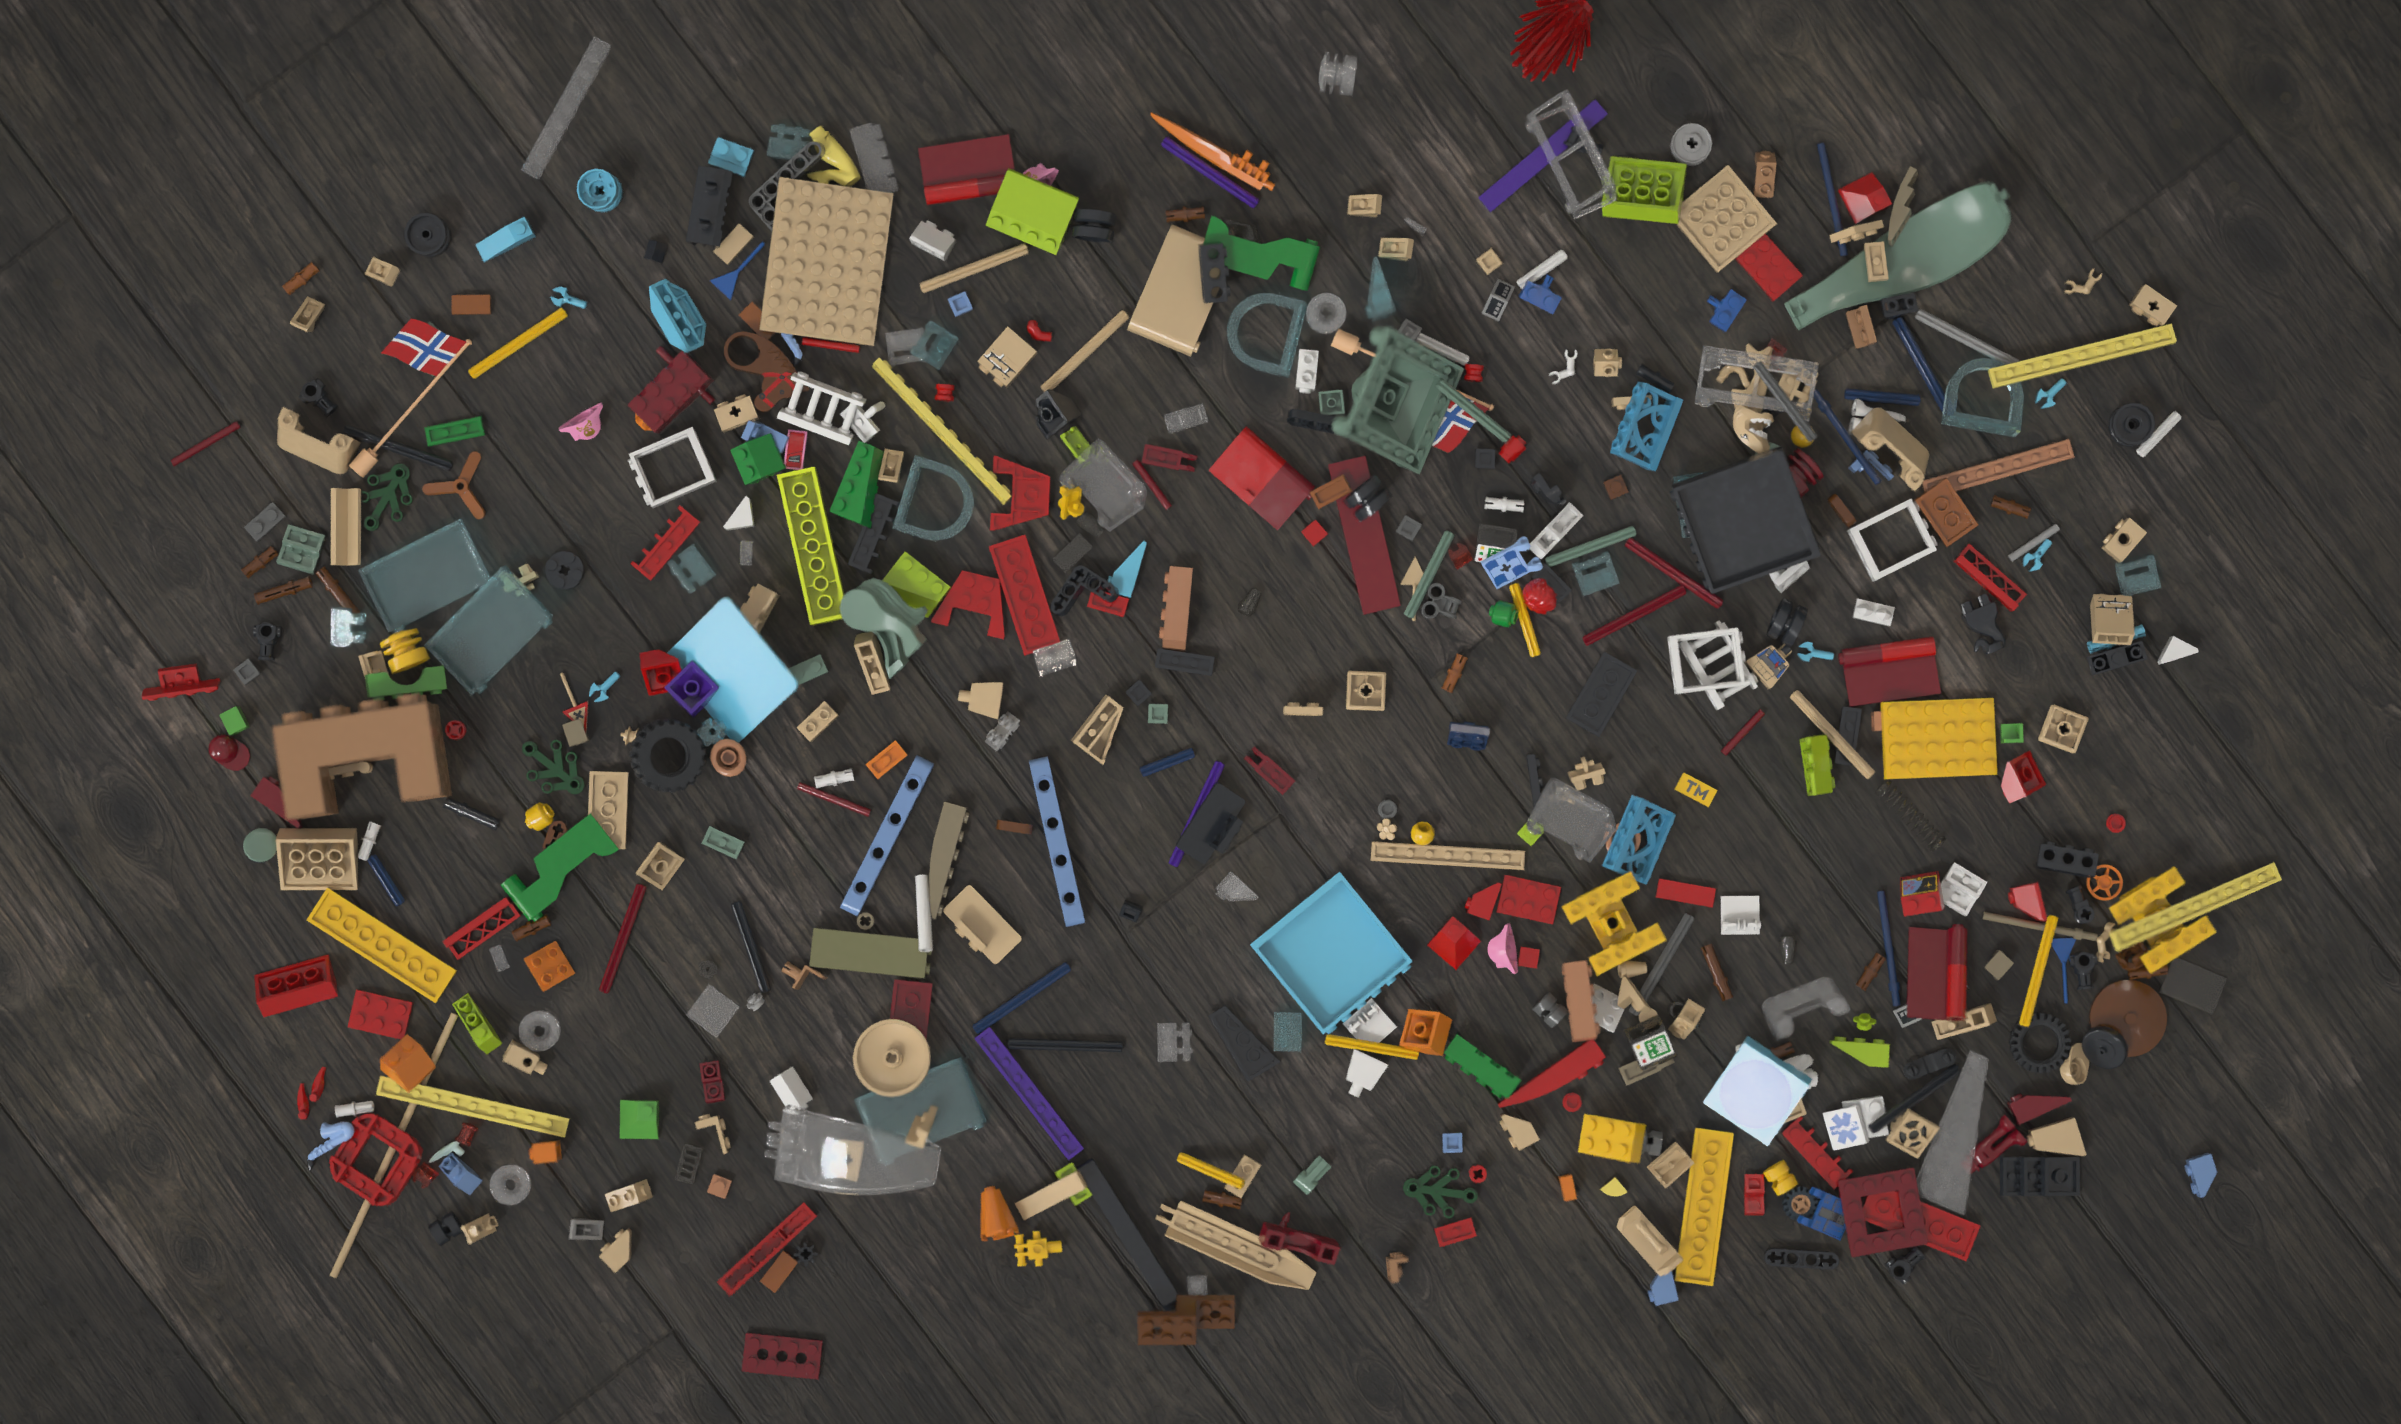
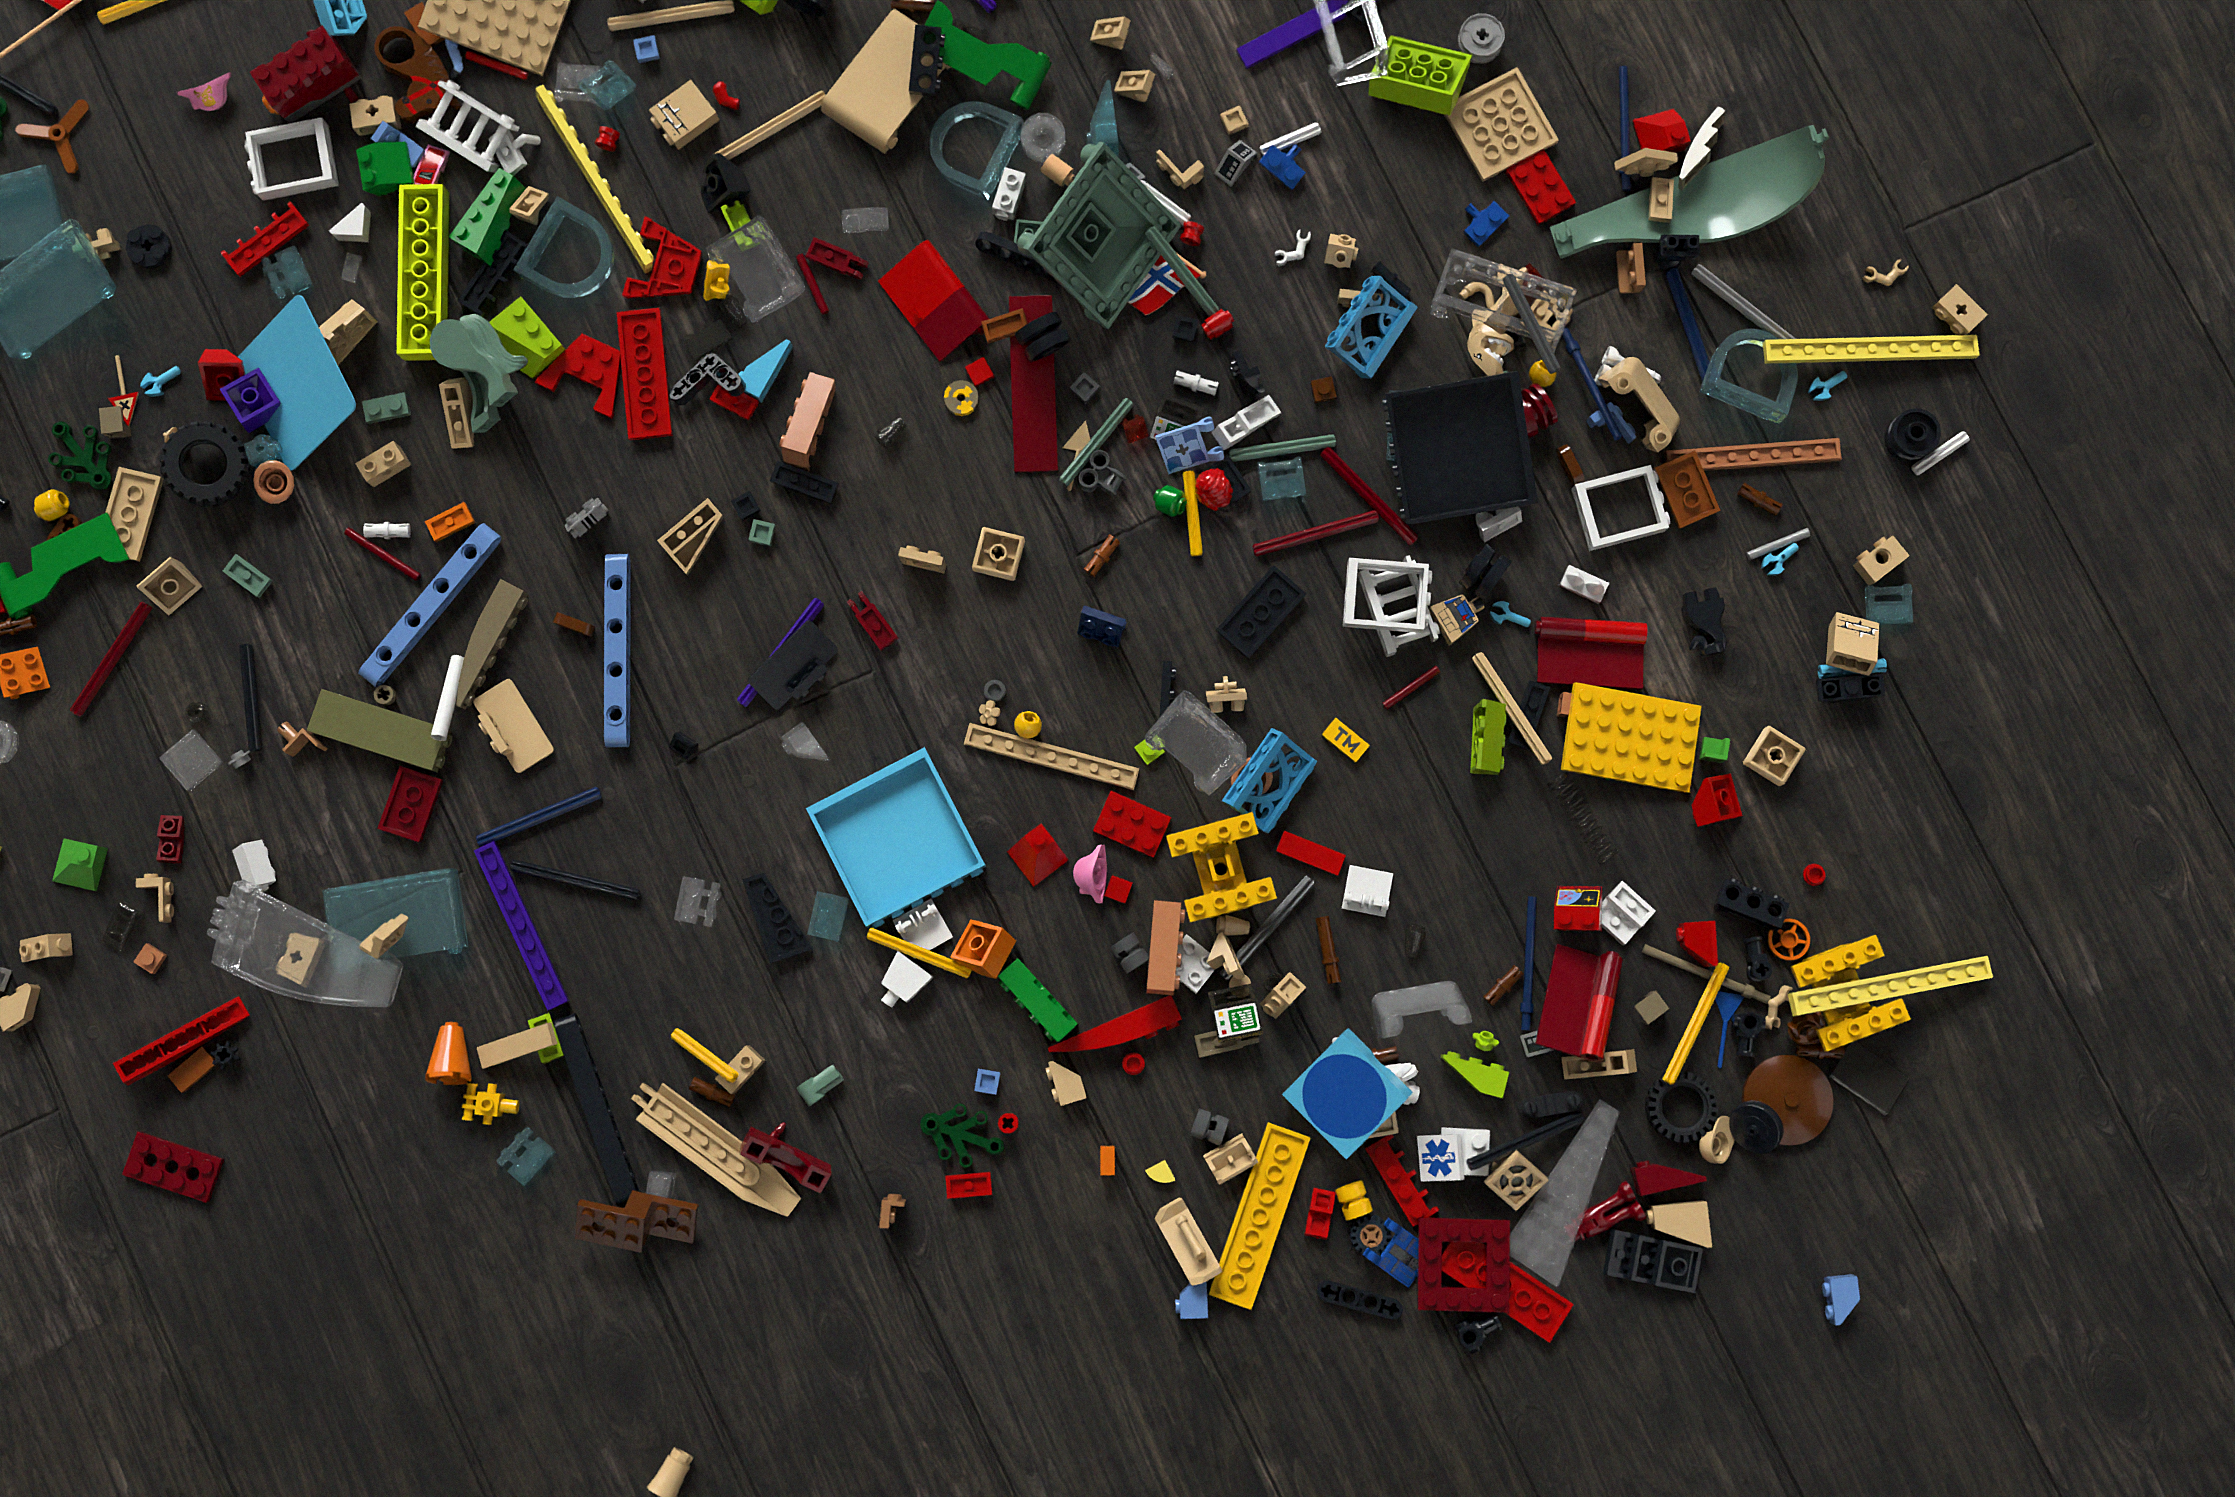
camera: 15 degrees right, 5 degrees down
green tile [424,416,485,447] -> none
tan dish [853,1019,931,1097] -> none
tan torso [958,682,1004,719] -> none
clear brick [1033,639,1077,676] -> none
dark blue axle [1140,748,1195,777] -> none
red slope [1465,883,1502,920] -> none
yellow brick [1578,1114,1646,1163] -> none
medium nougat bracket [1754,151,1776,198] -> none
dark blue axle [1844,389,1920,406] -> none
red fence [1953,544,2027,612] -> none
white slope [2158,636,2199,664] -> none
none -> clear light blue plate [496,1127,556,1186]
none -> dark tan piece [944,380,979,416]
none -> tan bracket [1156,149,1204,190]

